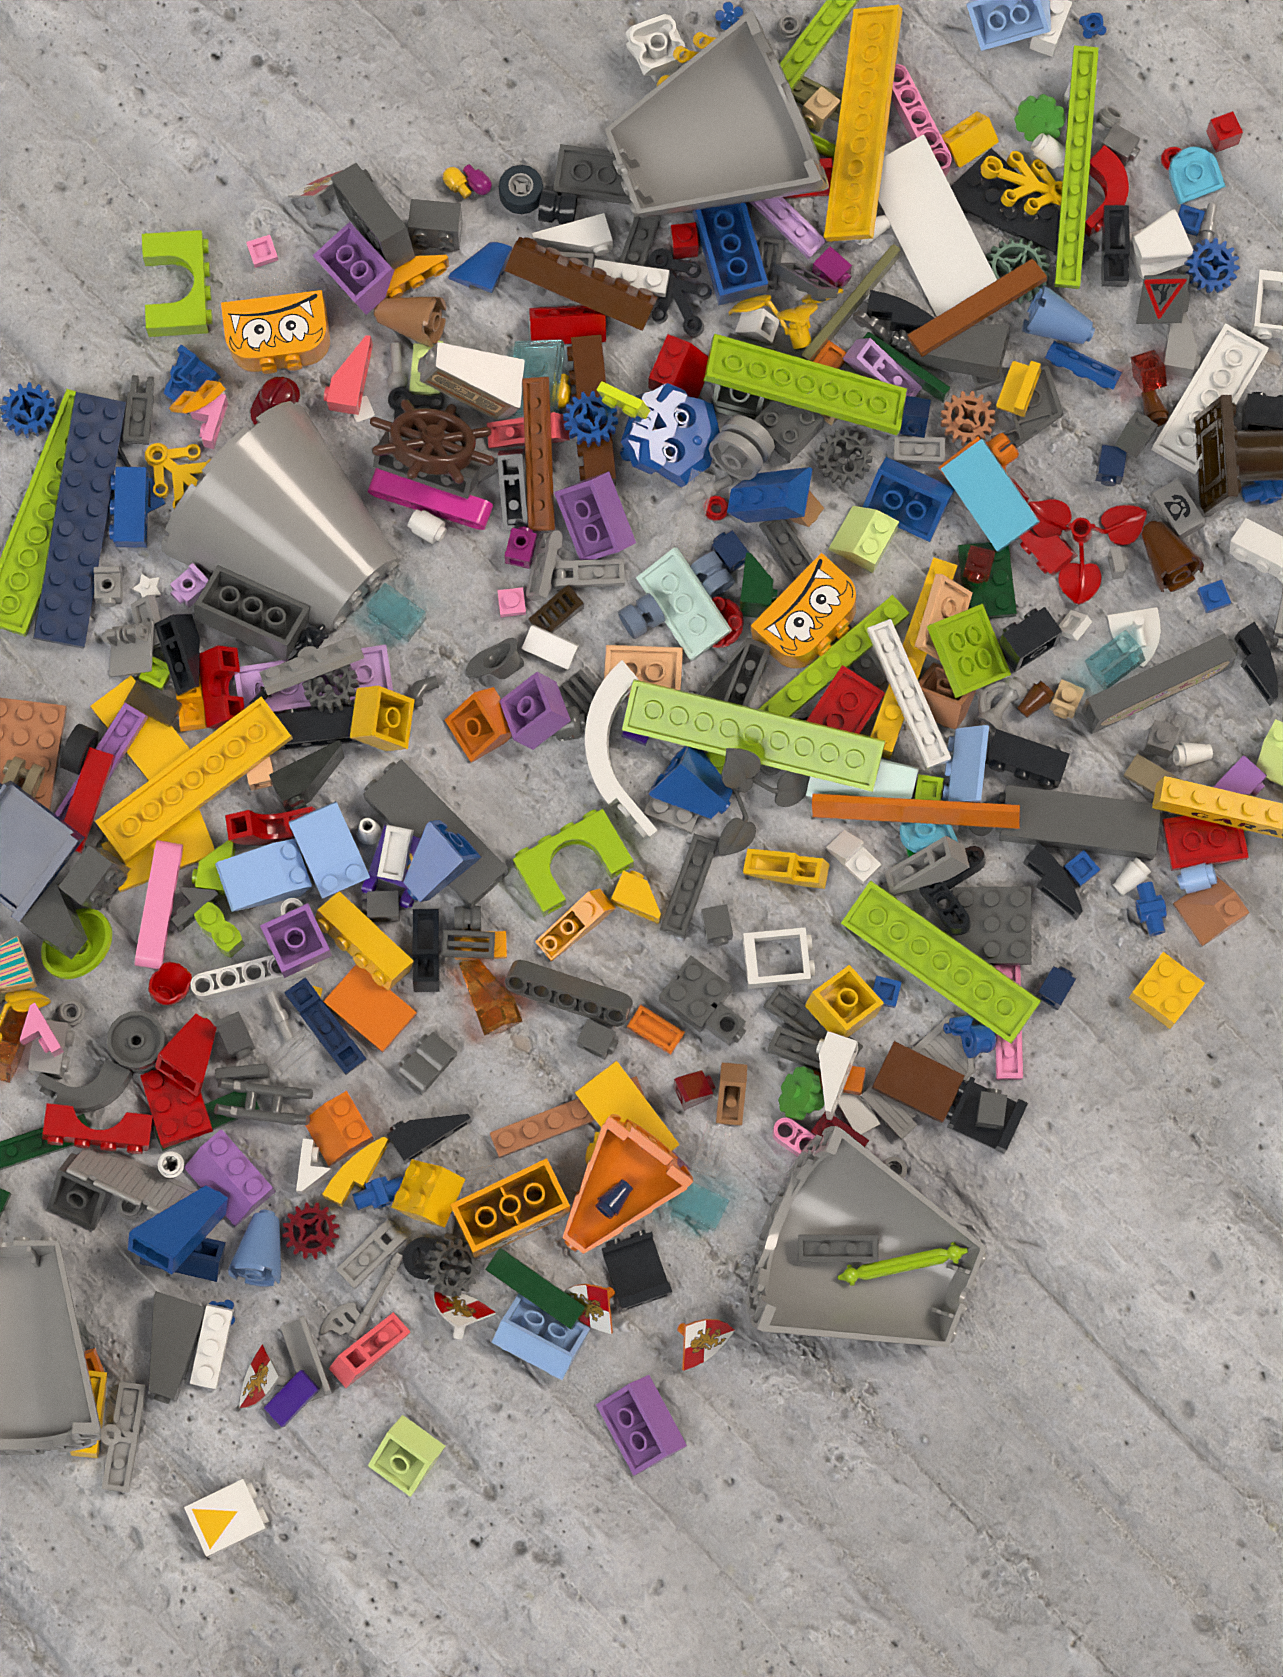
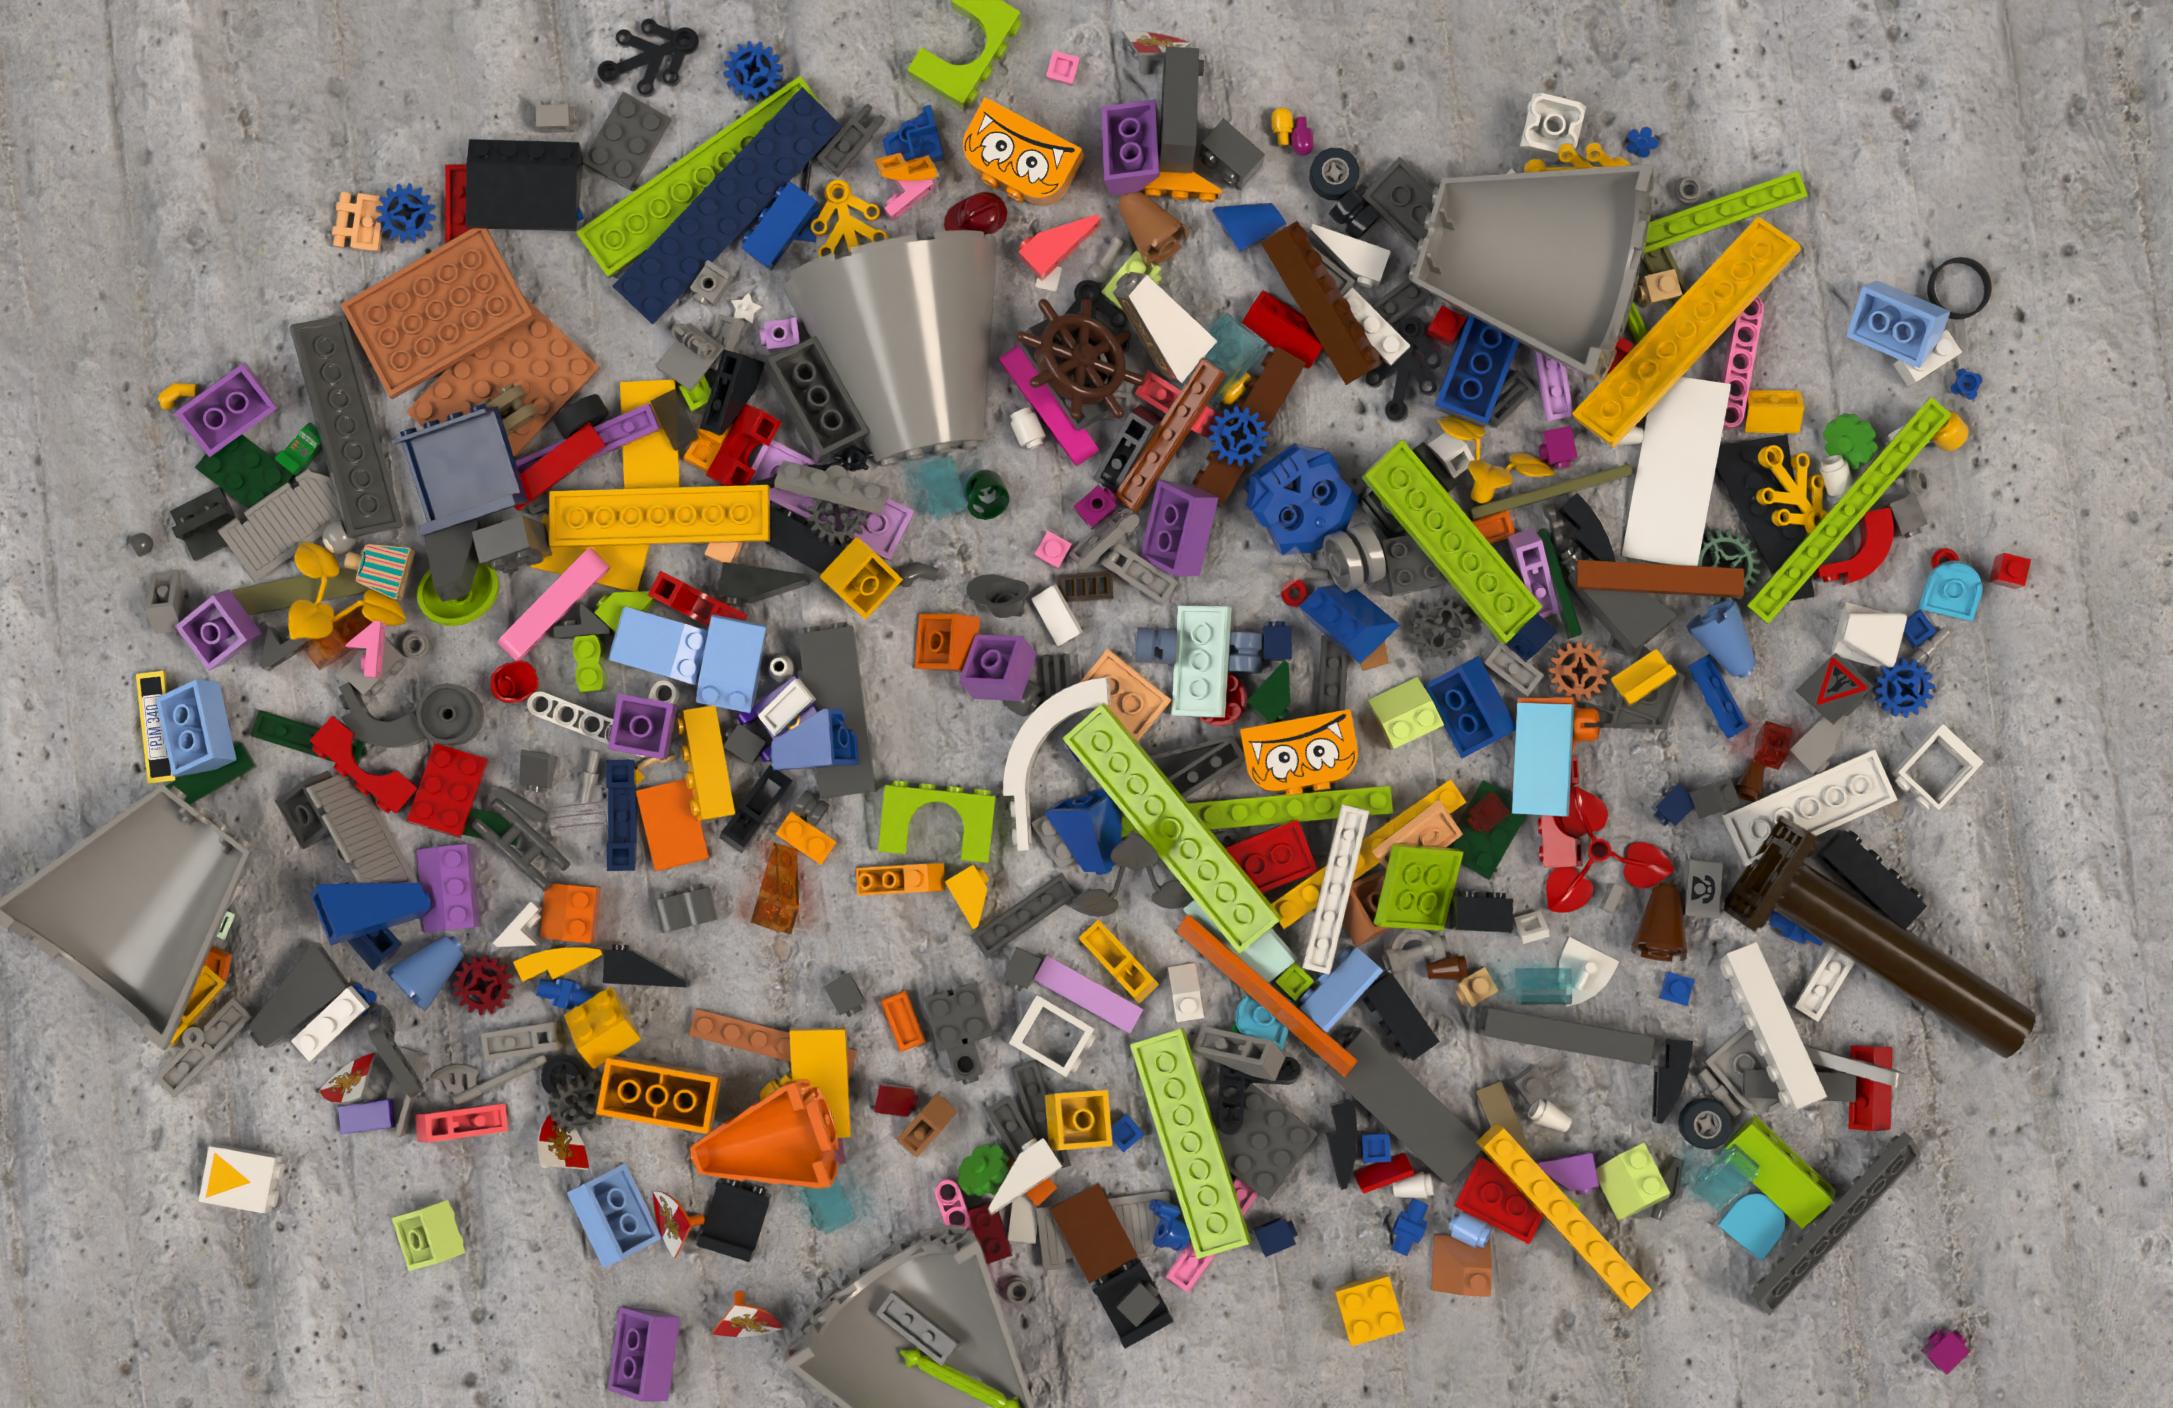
camera: 35 degrees right, 10 degrees up
red slope [155,1013,217,1097] -> none
white cone [158,1151,184,1178] -> none
dark grey tile [441,929,495,960] -> none
dark green tile [485,1248,587,1330] -> none
dark grey beam [504,960,633,1027] -> none
dark blue cone [595,1179,633,1219] -> none
neon yellow plate [597,381,650,419] -> none
red slope [648,334,708,399] -> none
dark grey plate [774,263,839,302] -> none
black slope [1101,205,1130,287] -> none
none -> dark grey beam [368,1005,423,1098]
none -> tan hand [637,745,677,770]
none -> dark green helmet [966,469,1009,520]
none -> lavender tile [1033,955,1144,1033]
none -> red slope [1354,1153,1415,1194]
none -> yellow head [1931,410,1969,451]

